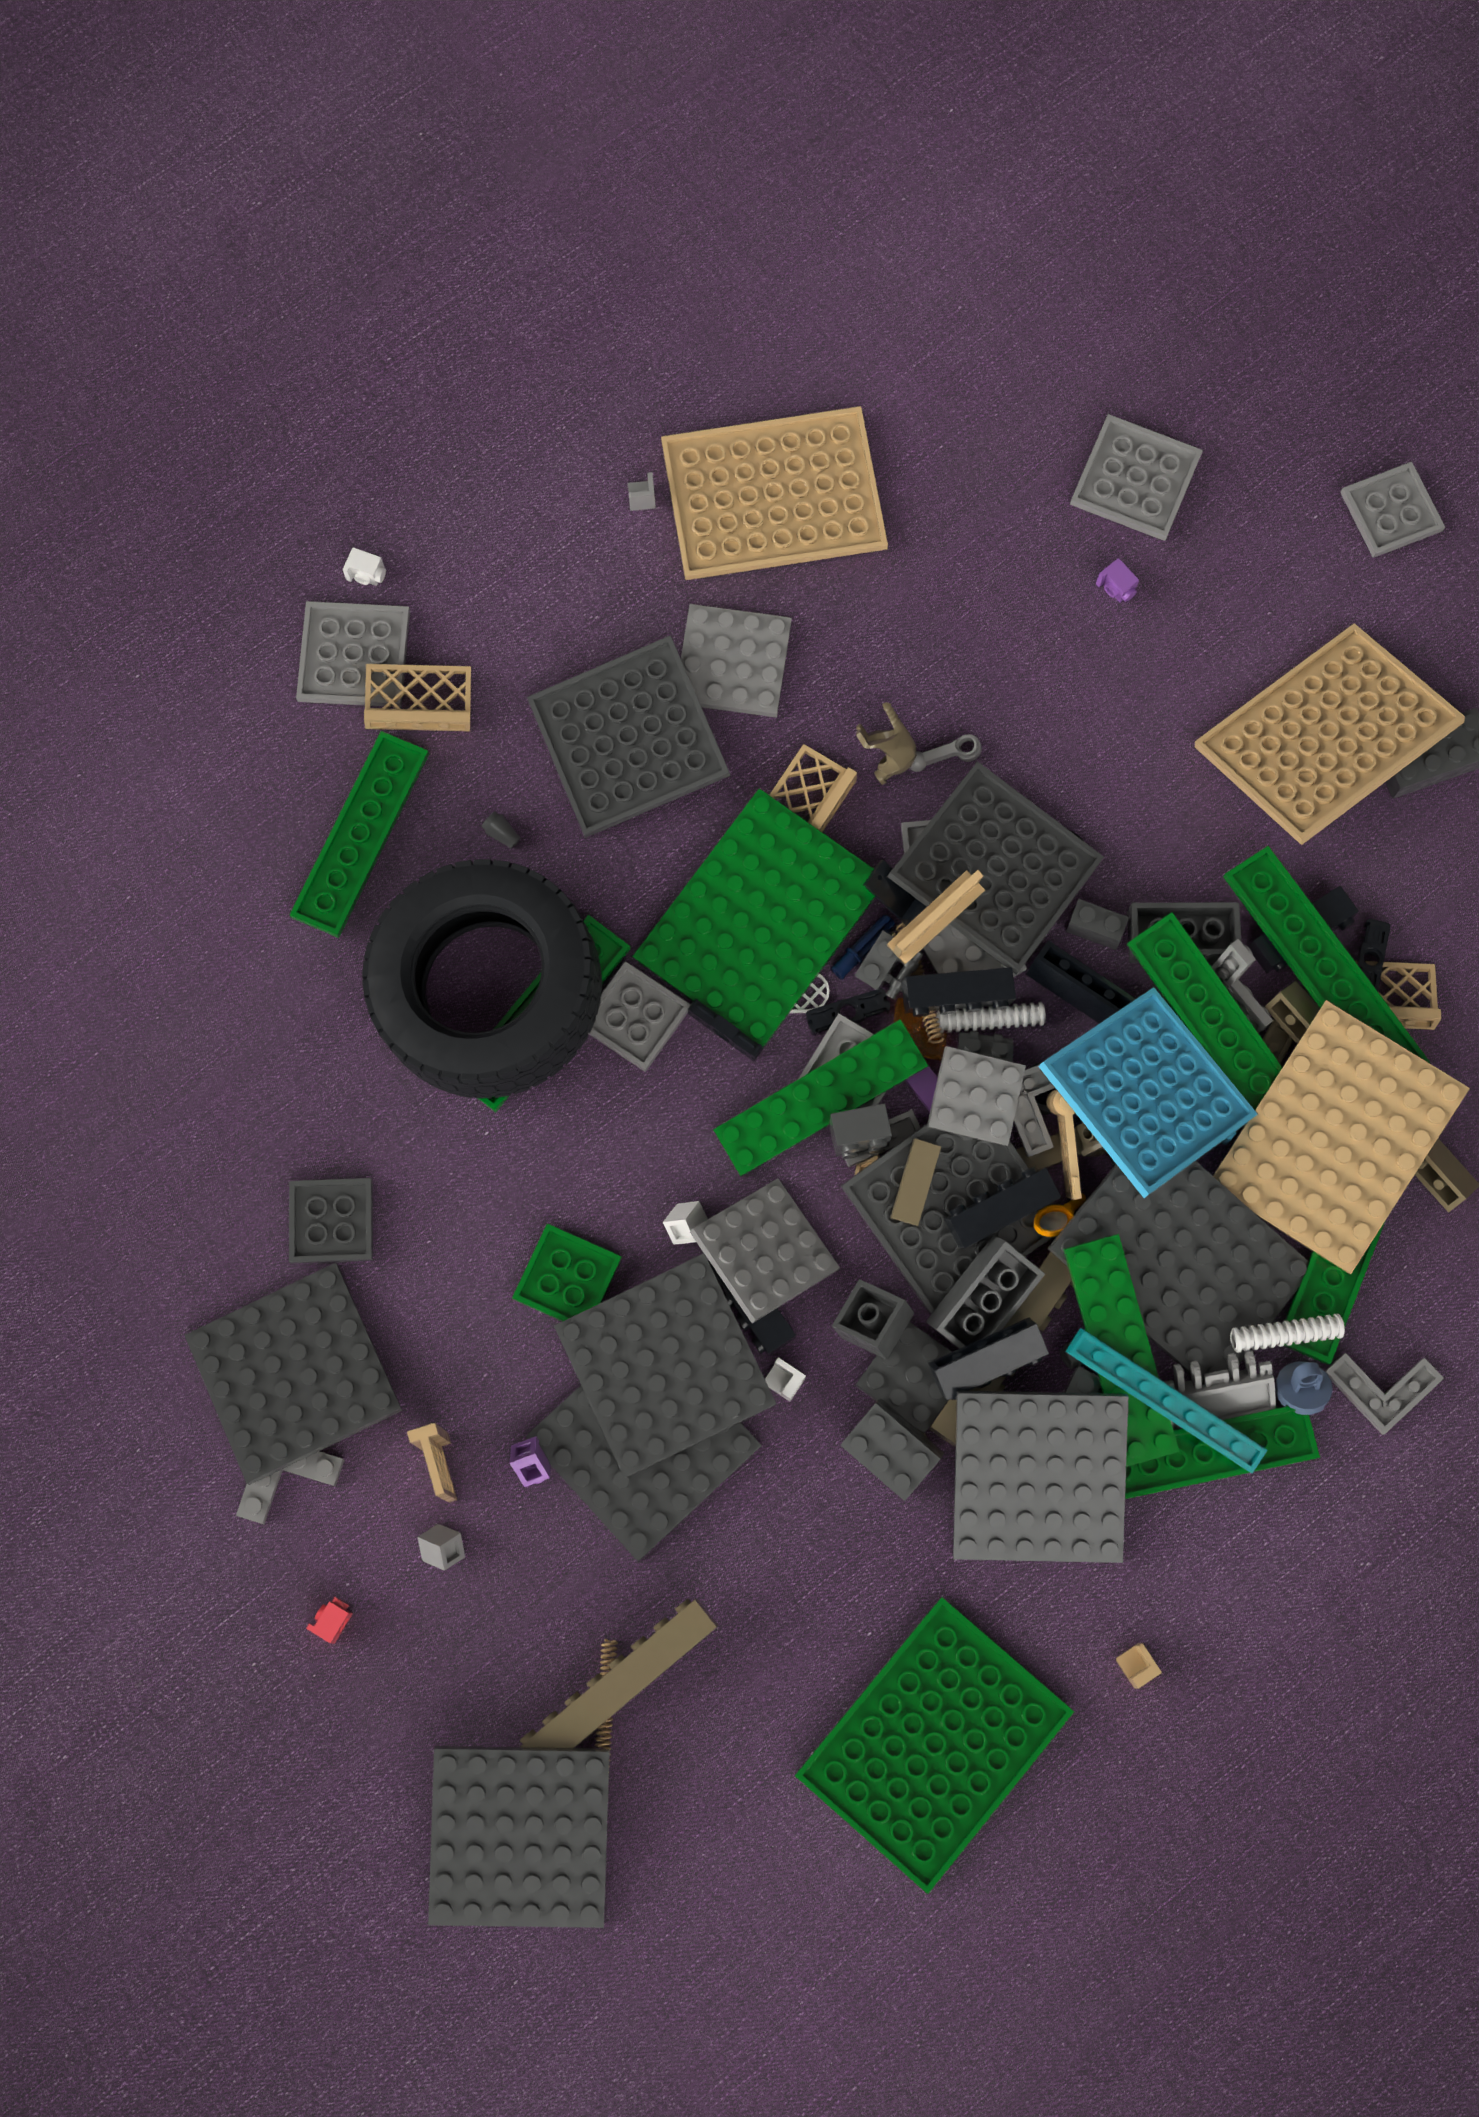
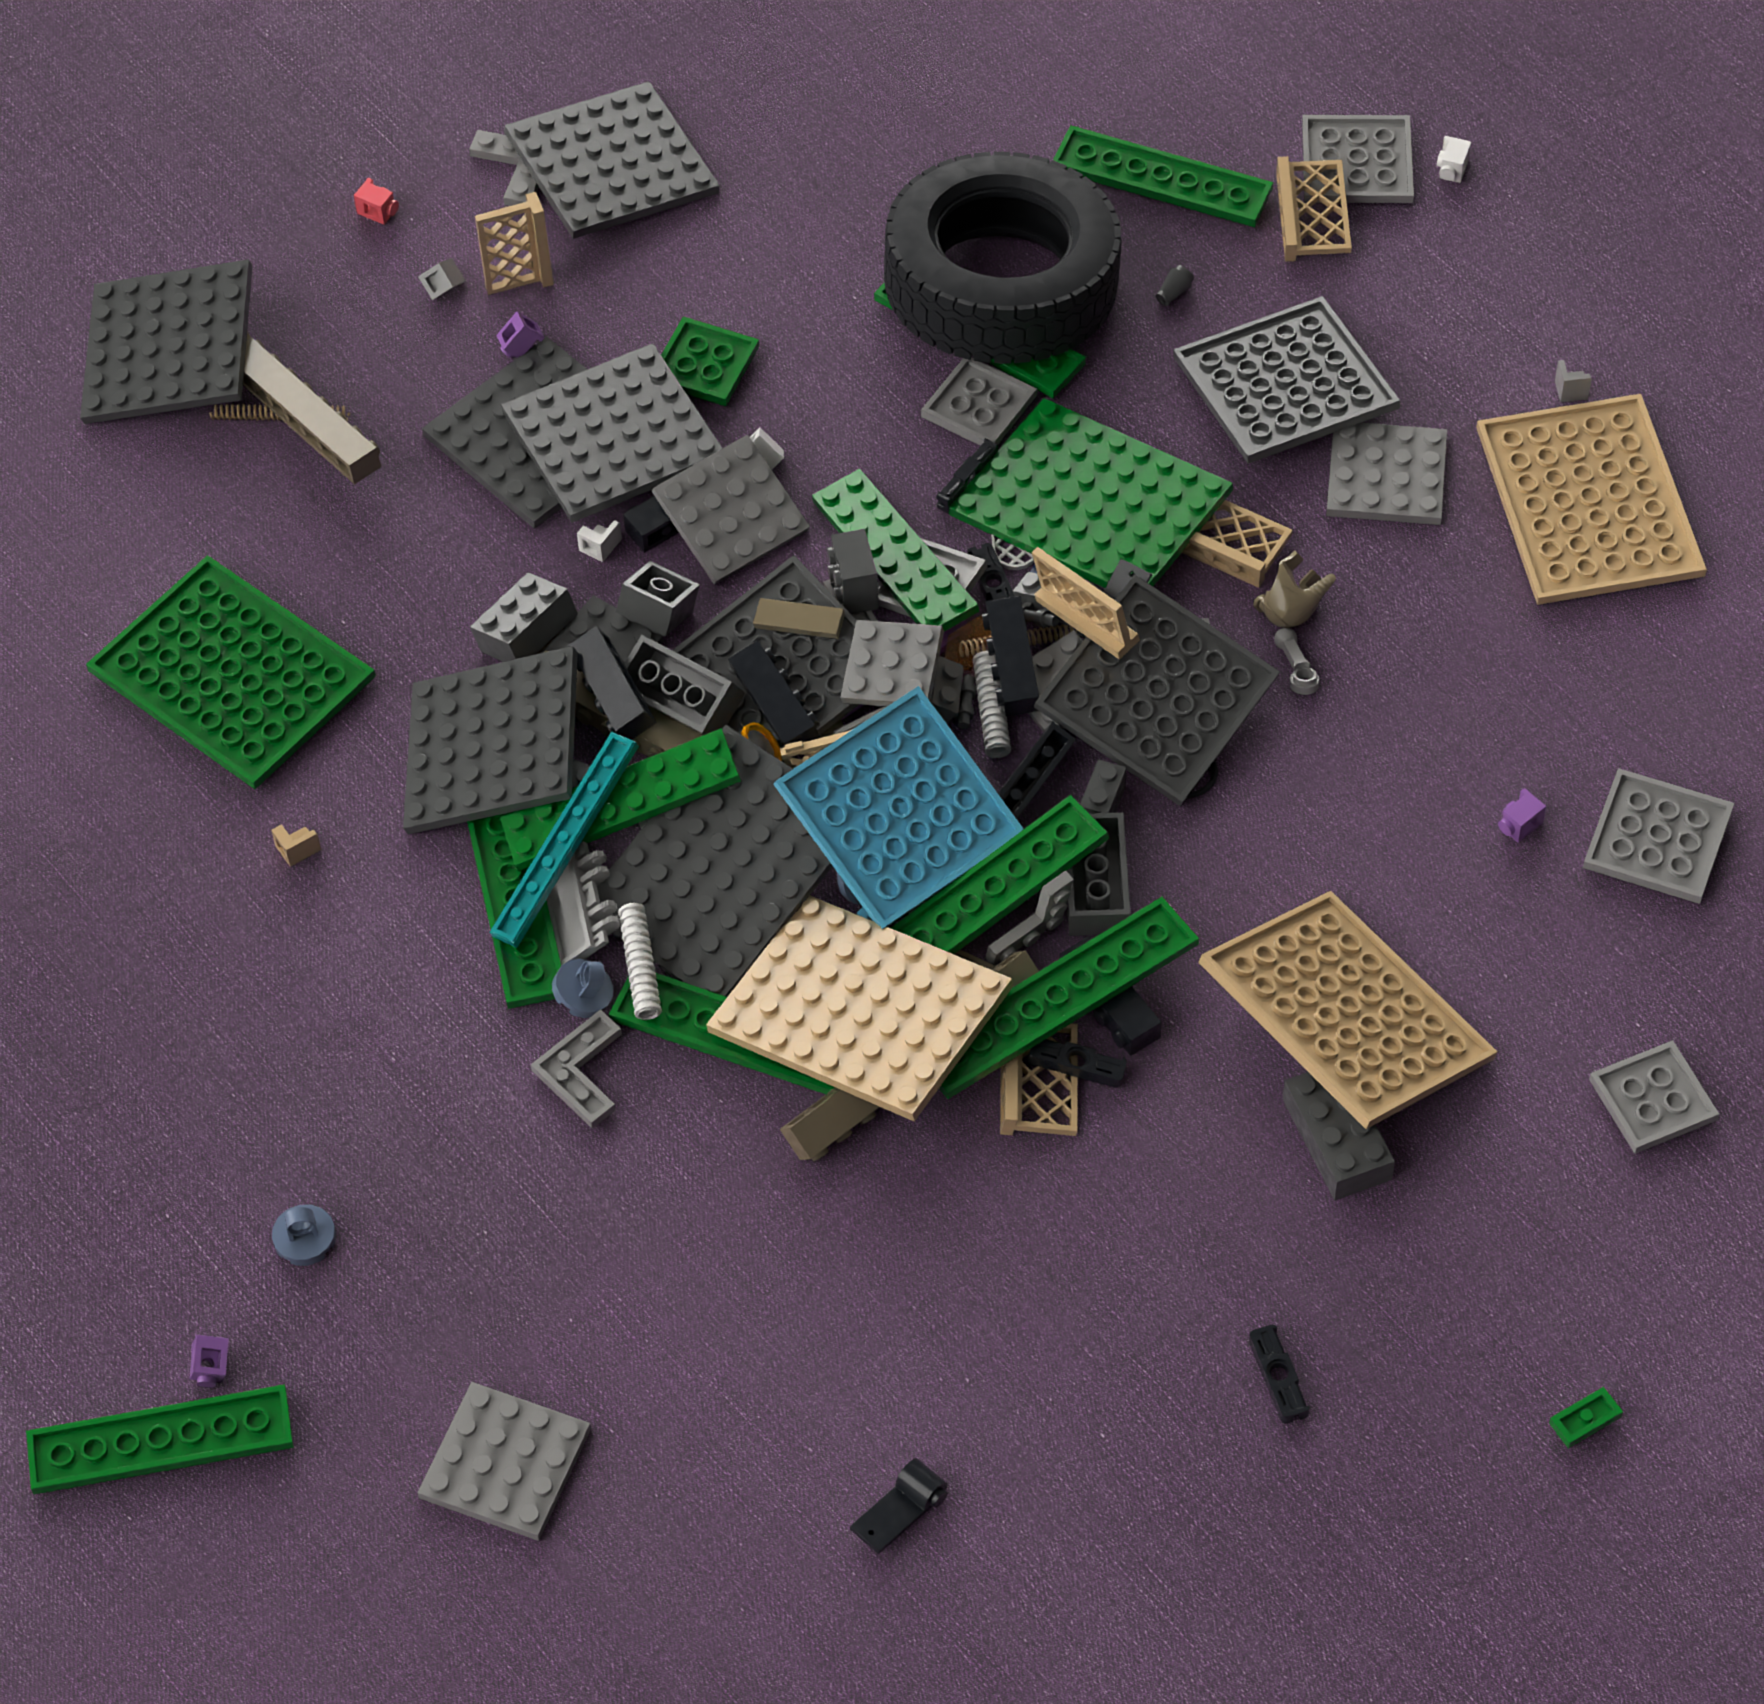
camera: 90 degrees right, 20 degrees down
dark grey plate [289,1178,373,1264] -> none

